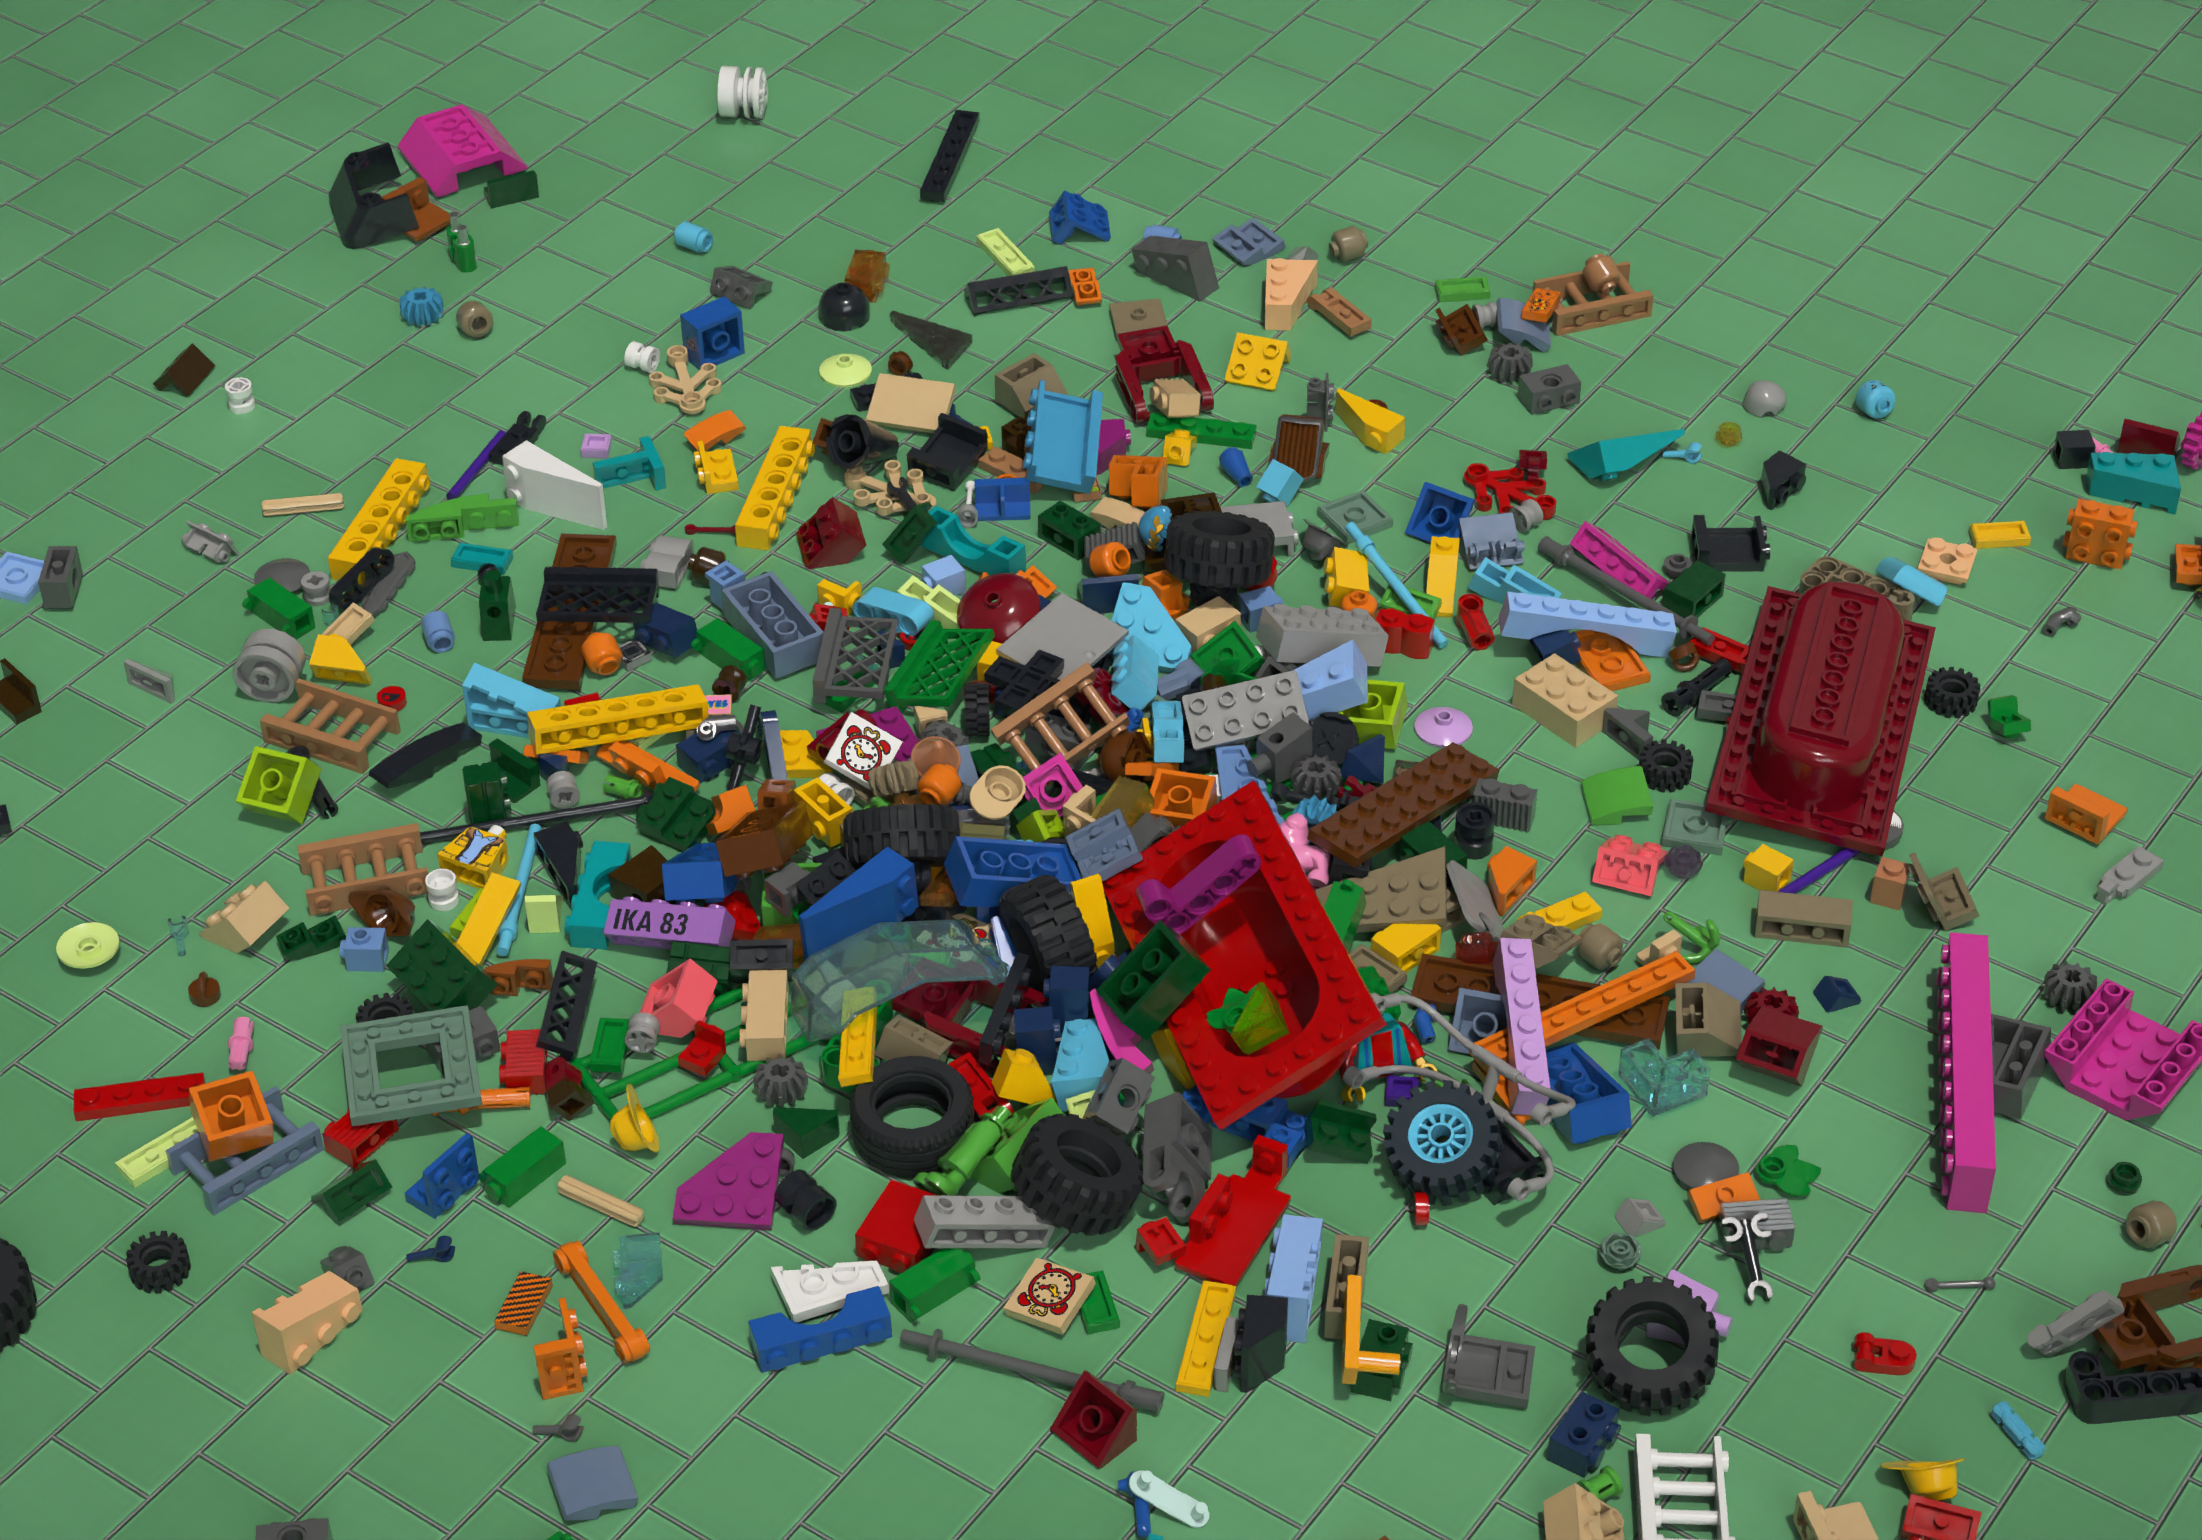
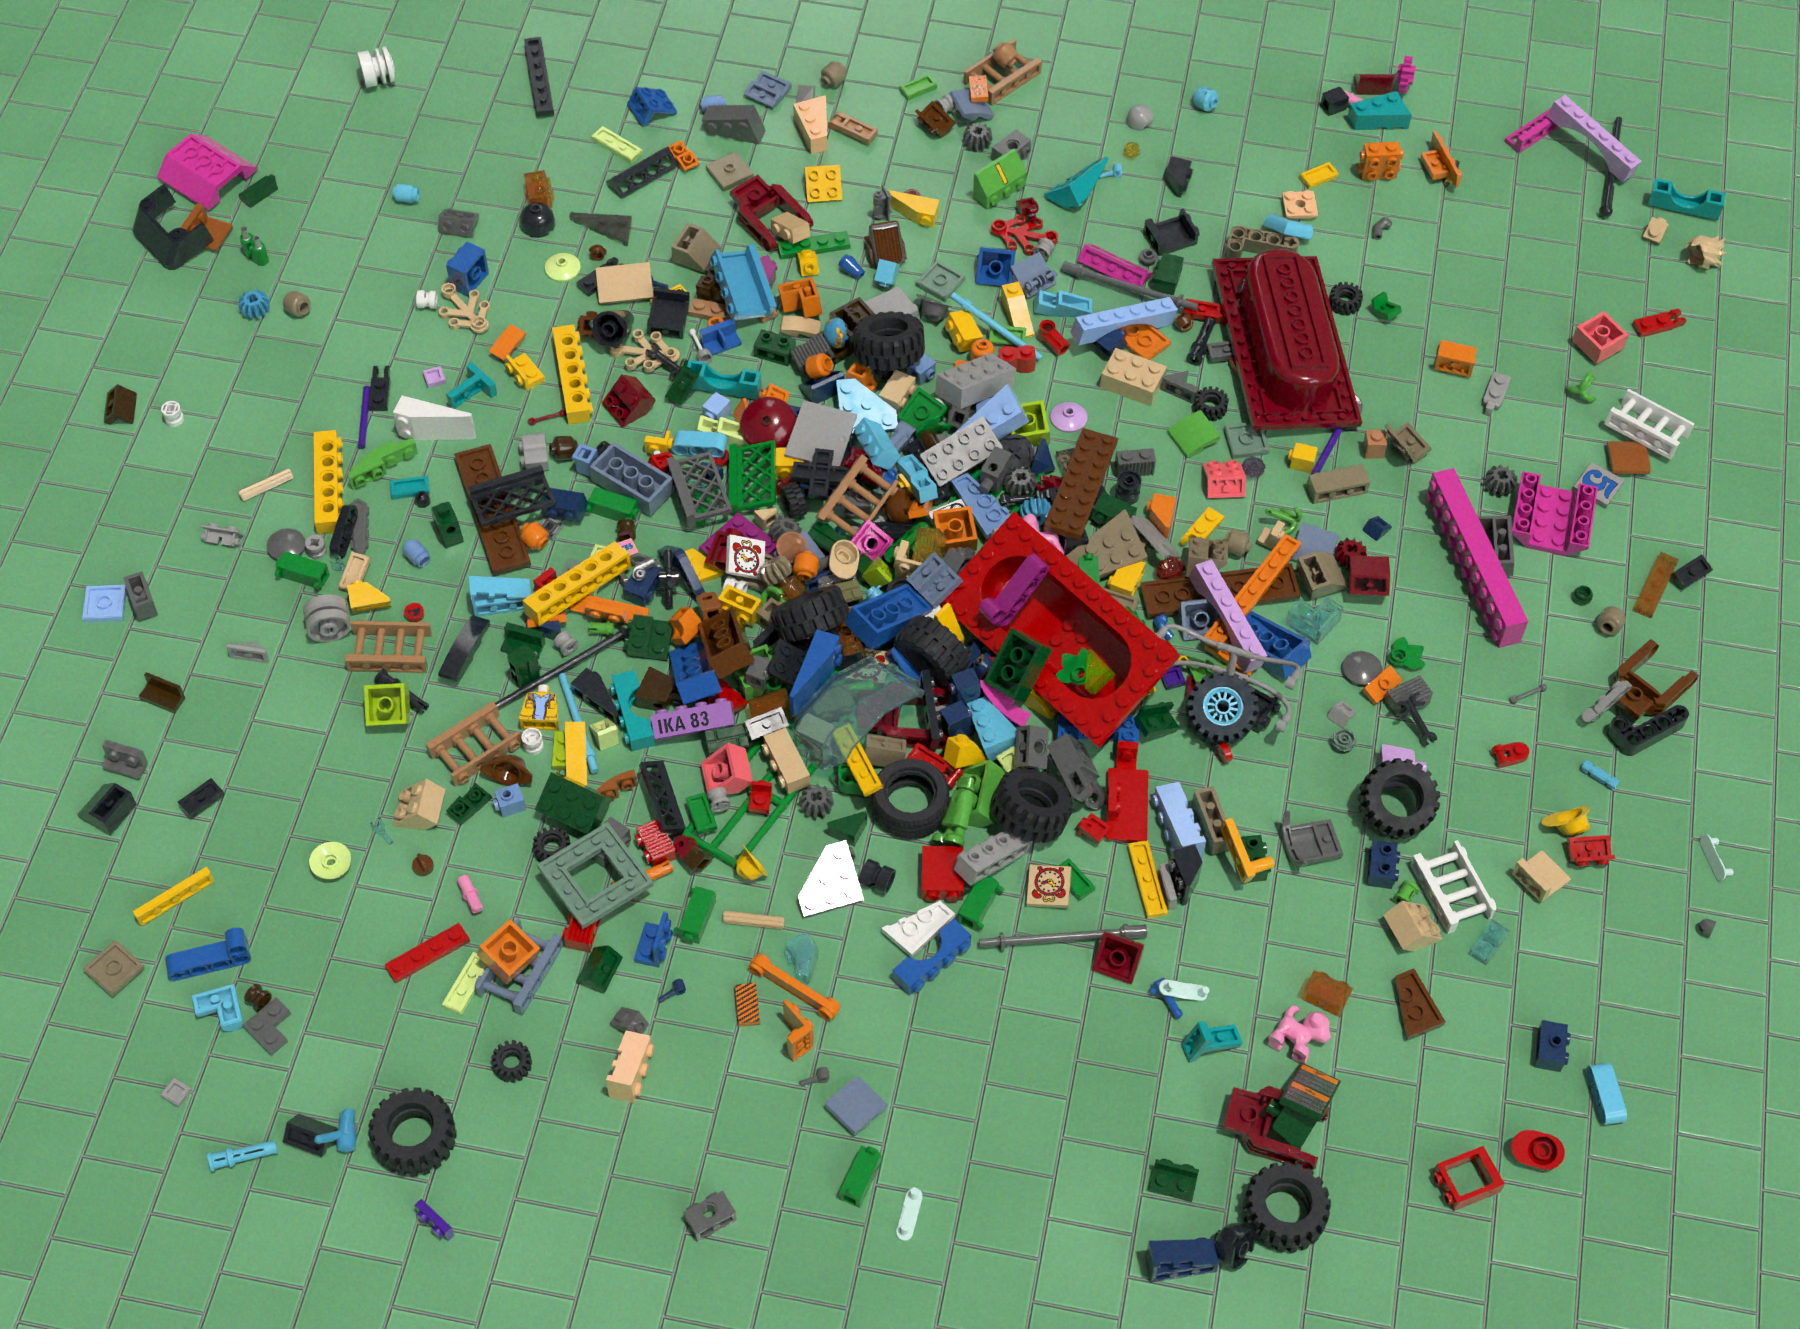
camera: 25 degrees left, 15 degrees up
none -> bright green slope [973,148,1027,210]

